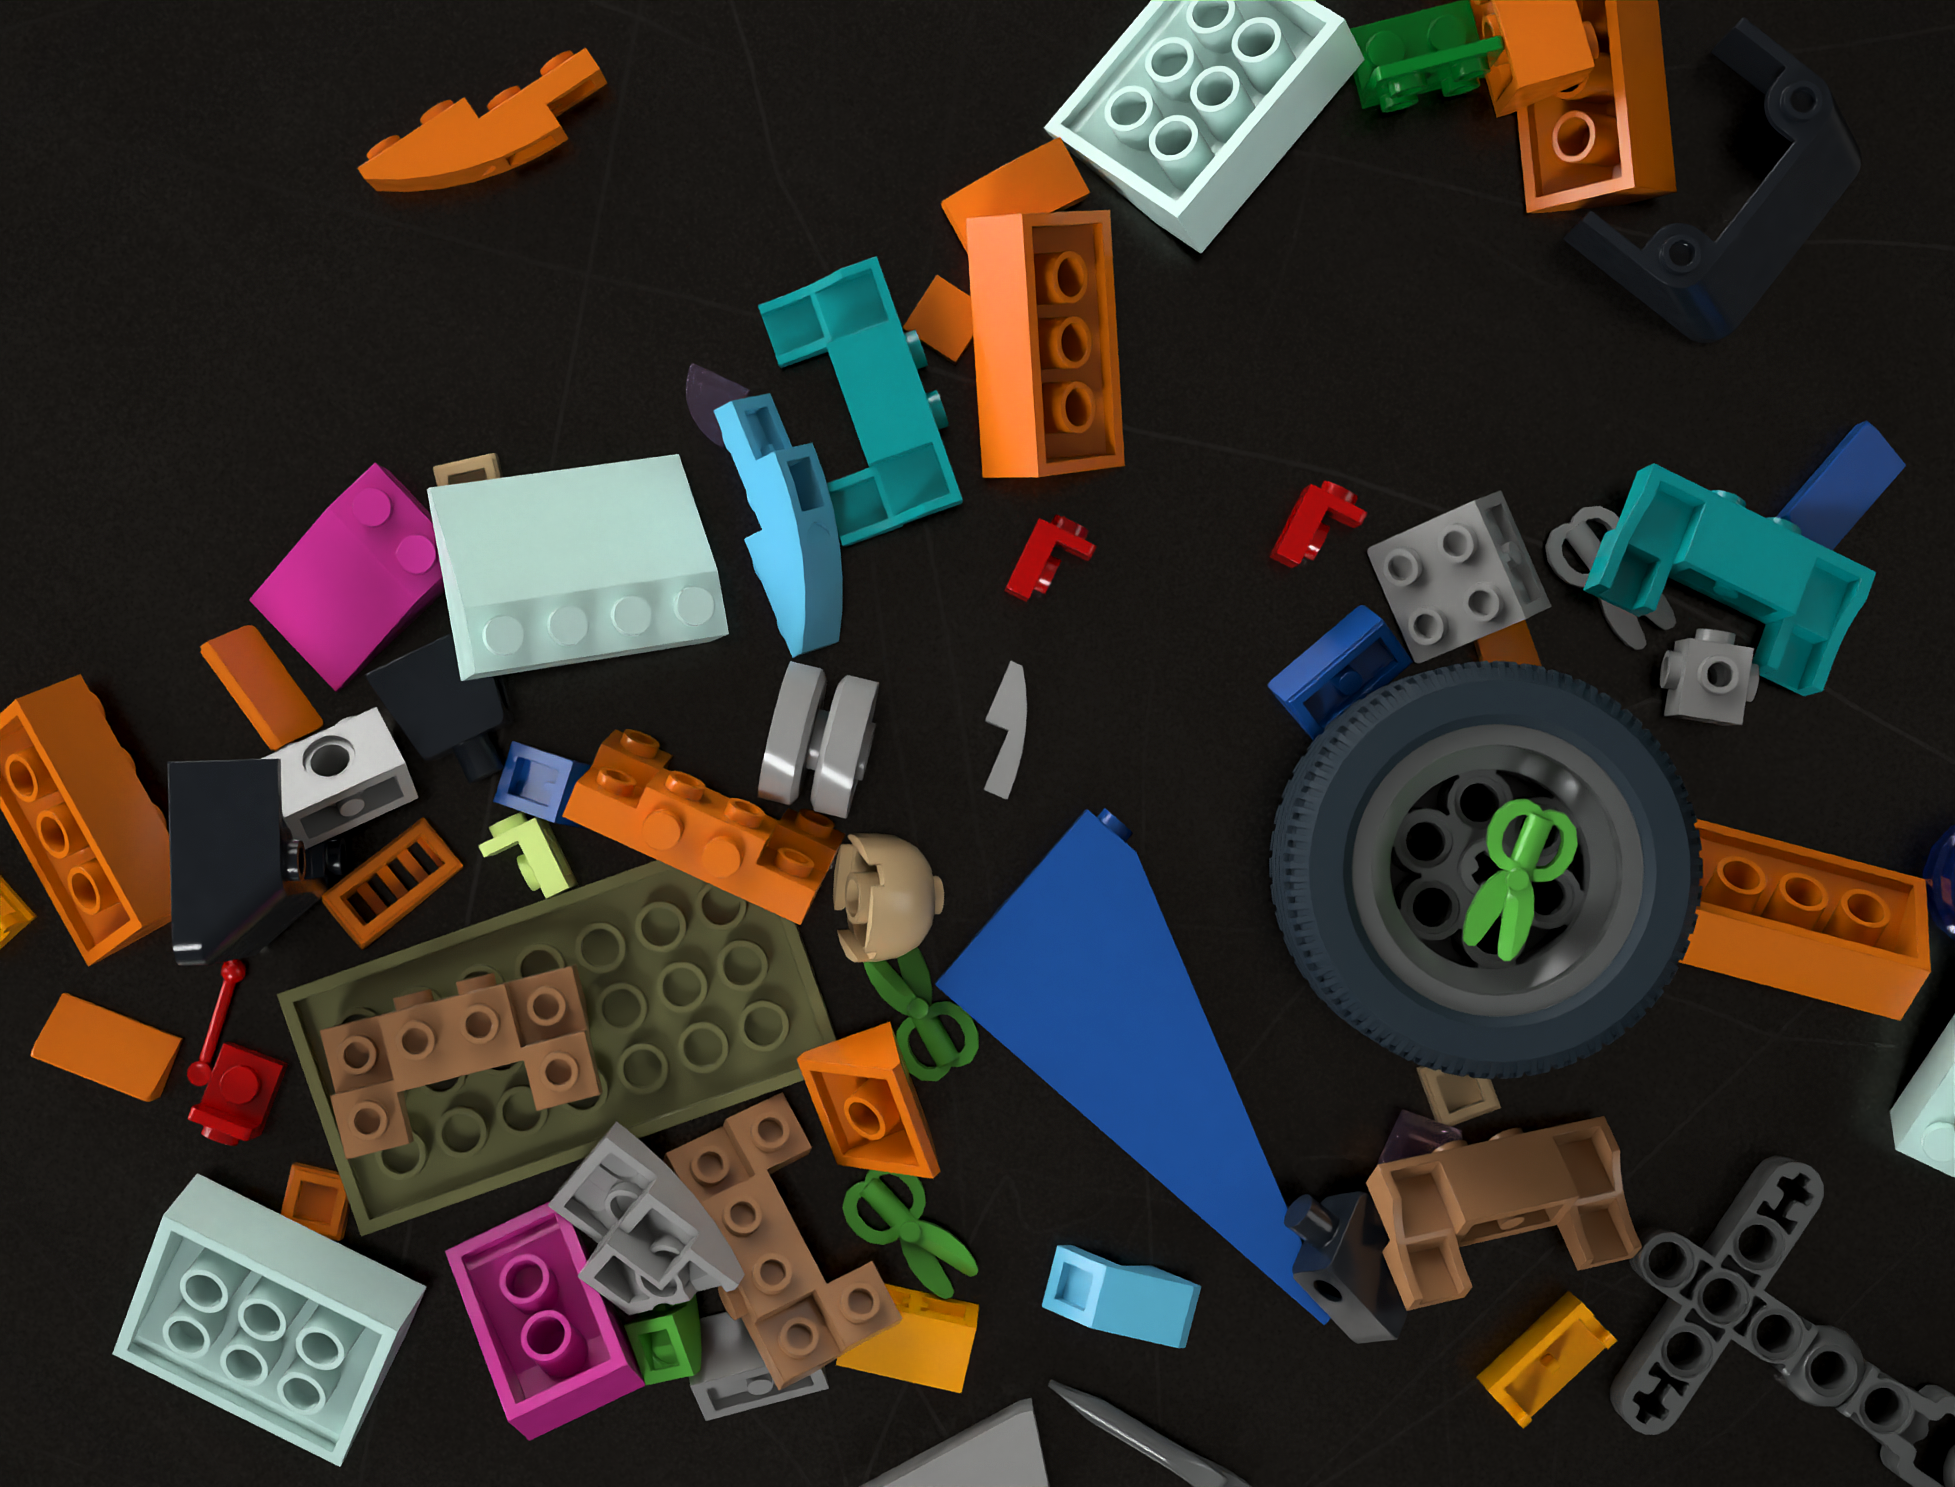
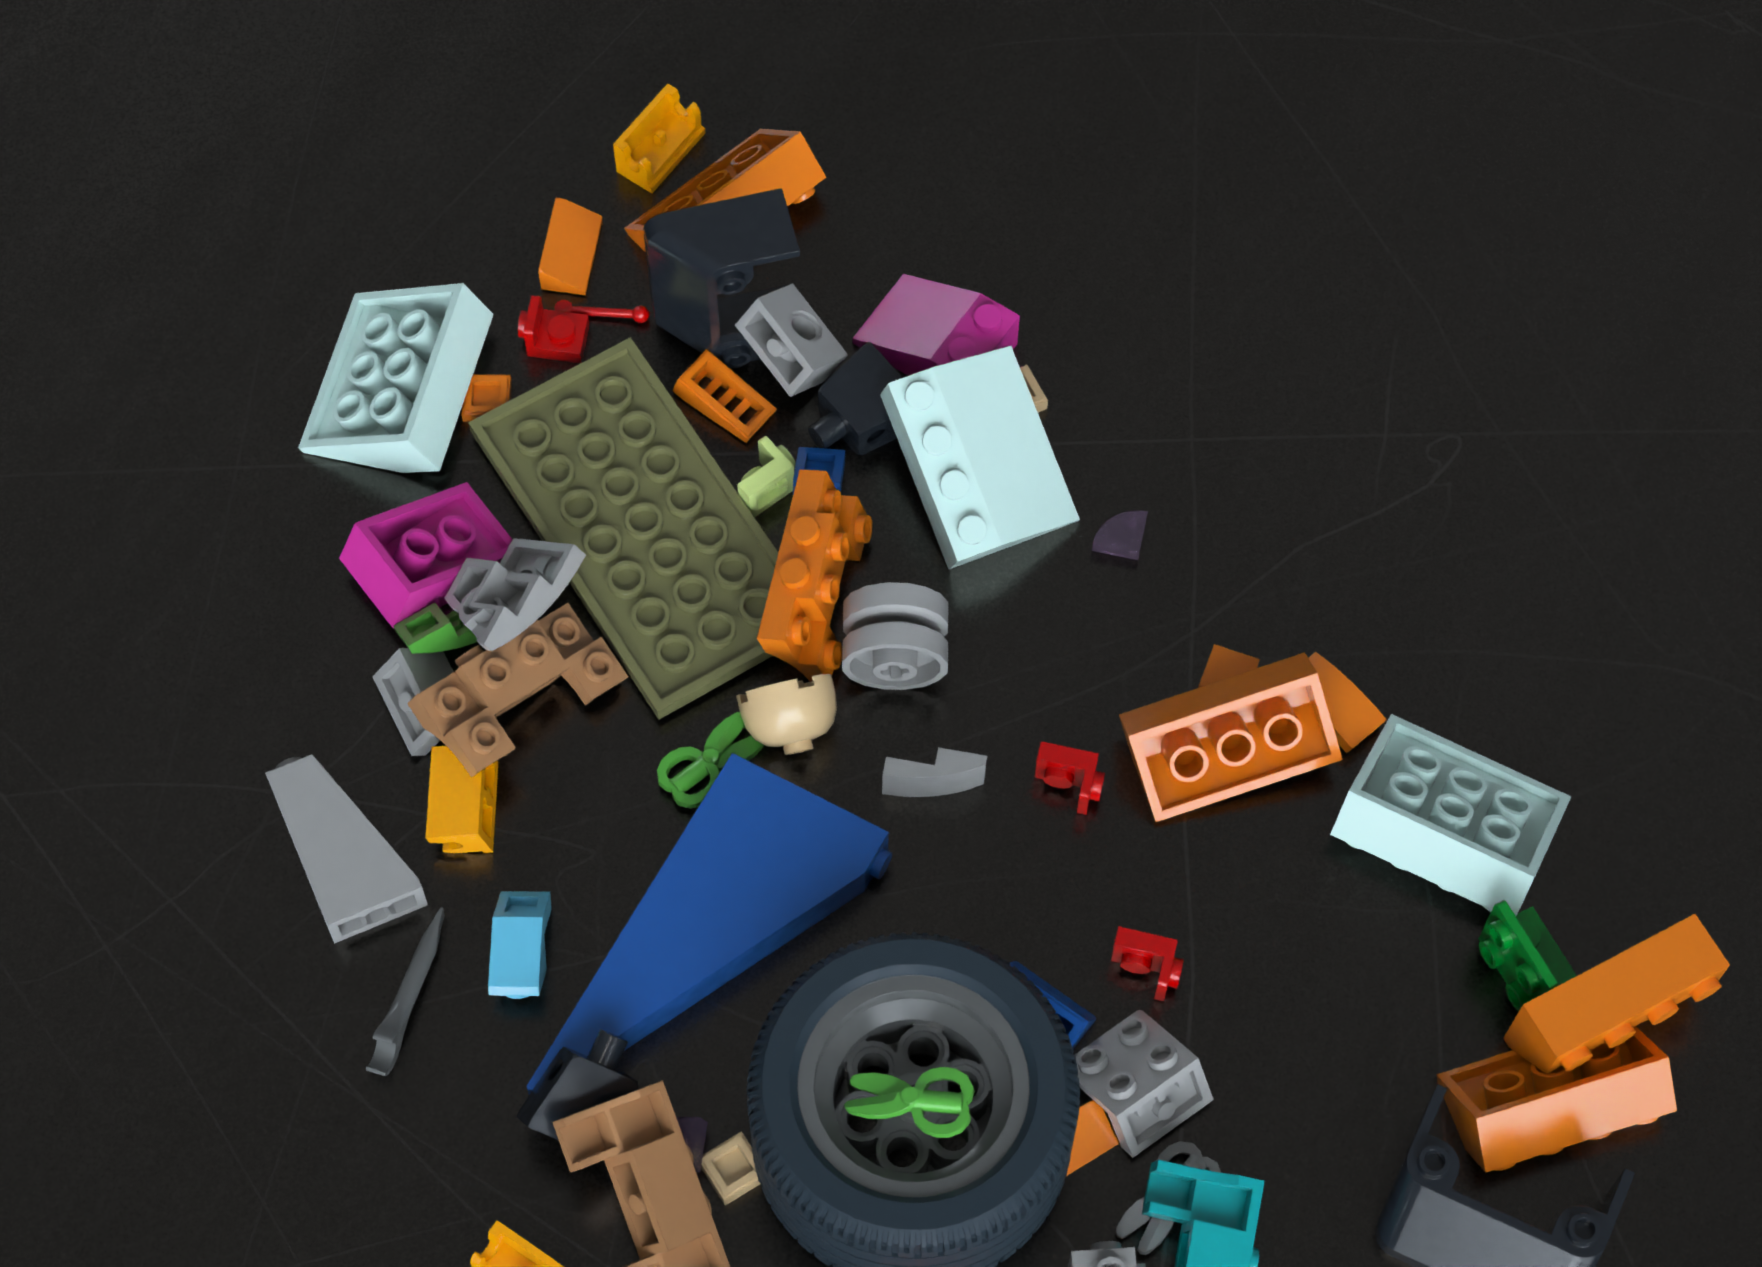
camera: 80 degrees right, 25 degrees down
orange slope [200,625,324,751] -> none
medium nougat bracket [320,964,603,1160] -> none
orange slope [357,48,607,192] -> none
medium azure slope [713,393,843,658] -> none
teal bracket [758,256,963,547] -> none
orange slope [797,1022,941,1179] -> none
bright green piece [842,1170,979,1299] -> none

